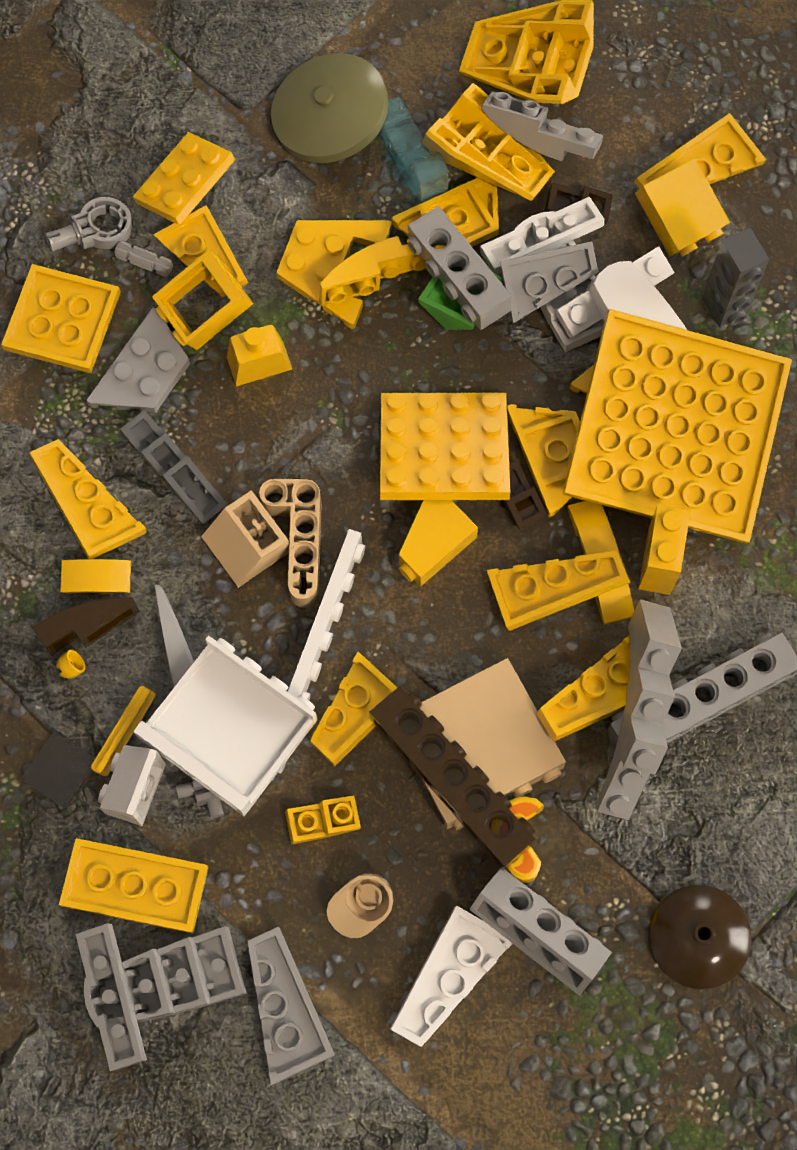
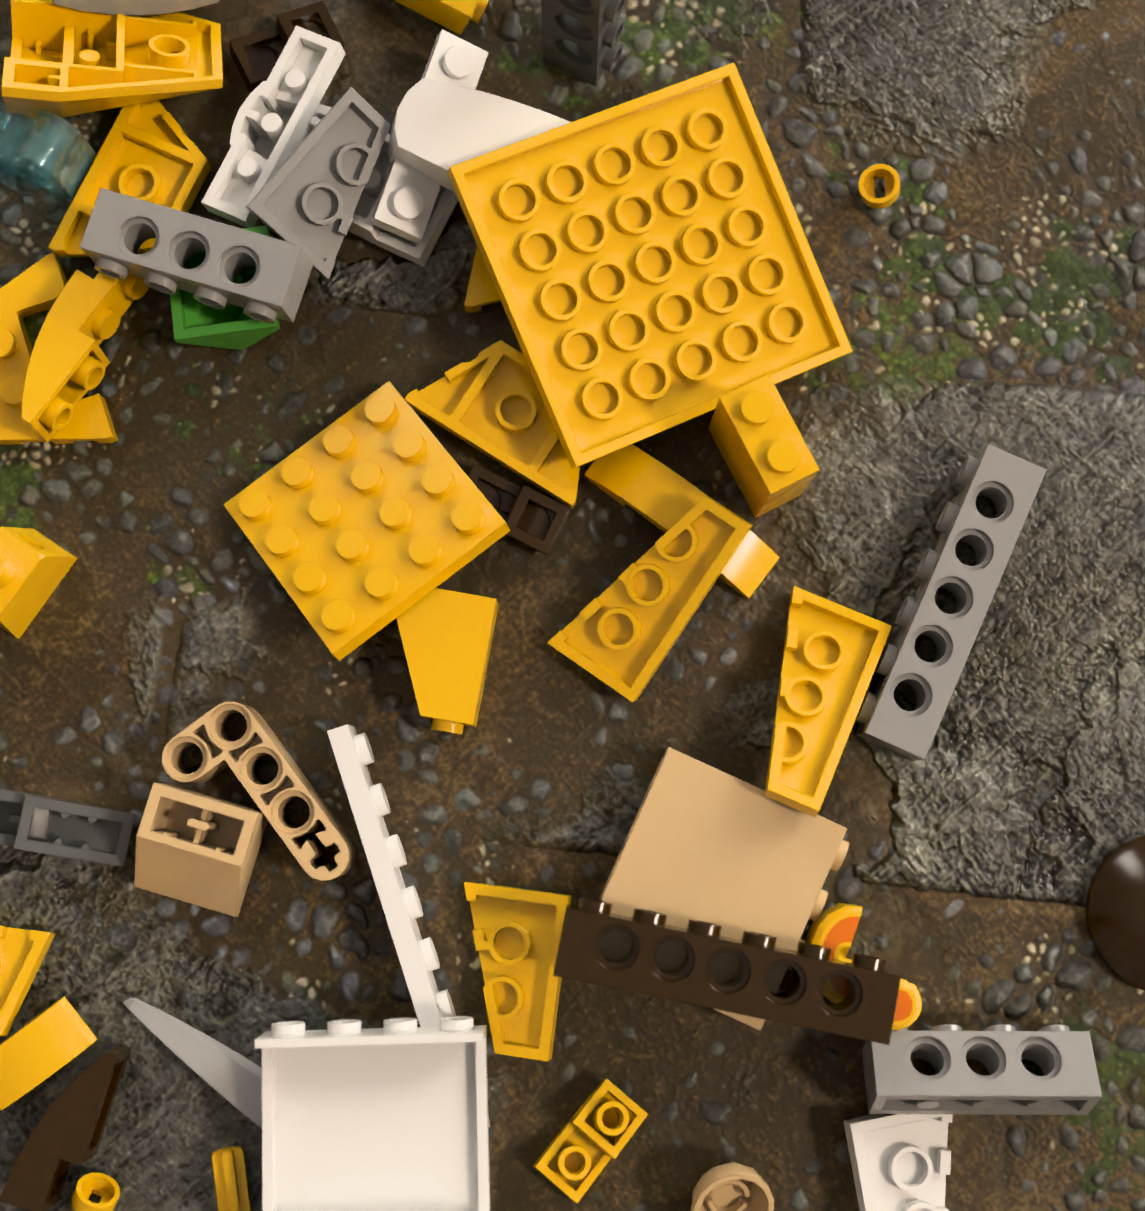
camera: 40 degrees left, 10 degrees up
light grey arch [596,599,682,820] -> none

